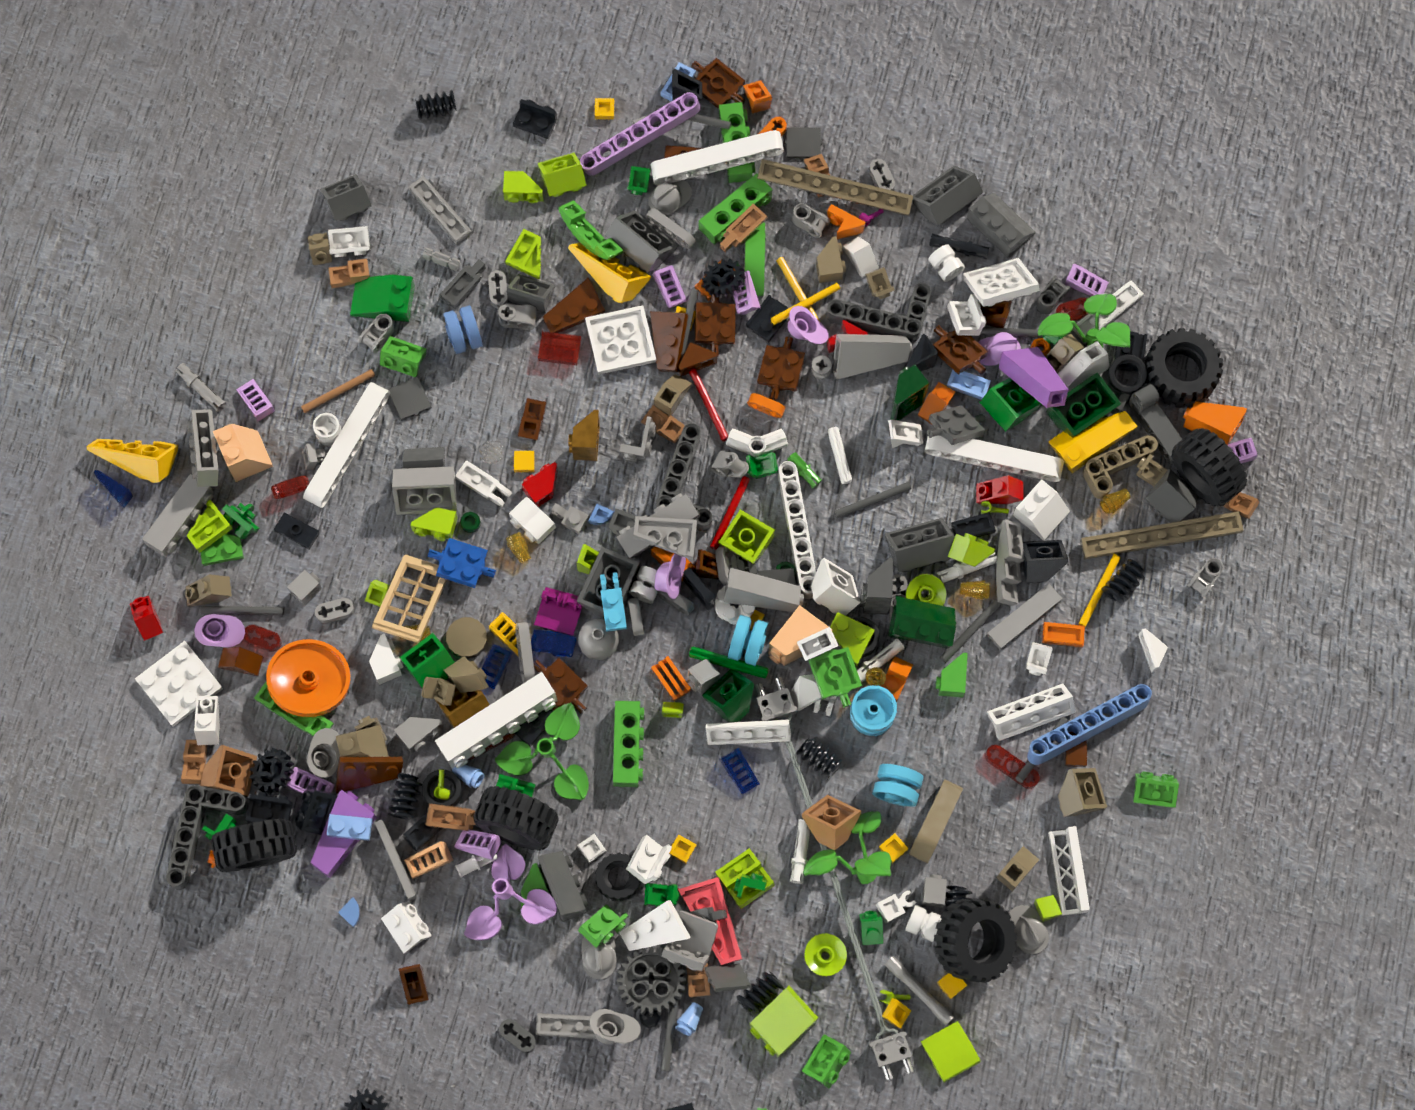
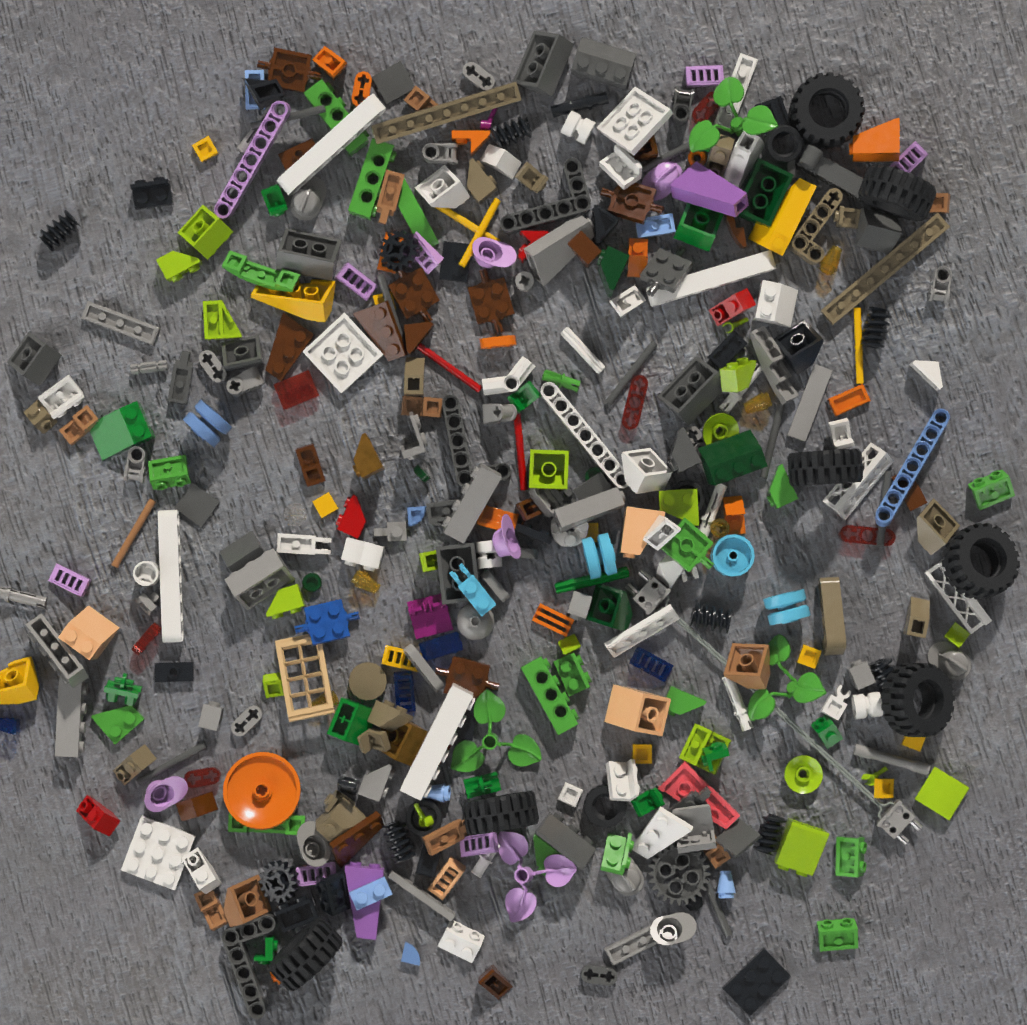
camera: 30 degrees left, 15 degrees up
lime wing [187,500,233,553] -> none
white slope [369,633,403,685] -> none
light grey wing [633,516,697,561] -> none
light grey beam [645,208,696,249] -> none
none -> black slope [337,776,360,795]
none -> dark green tile [413,464,431,483]
none -> white slope [415,165,470,208]
none -> black piece [490,114,532,149]
none -> bright green bracket [553,652,592,697]
none -> reddish brown slope [568,231,601,269]
none -> light nougat slope [604,684,671,736]
none -> clear red beam [621,375,648,430]
none -> bright green slope [665,686,707,716]
none -> reddish brown slope [724,214,747,249]
none -> black tyre [787,449,863,486]
none -> black tyre [942,523,1020,600]

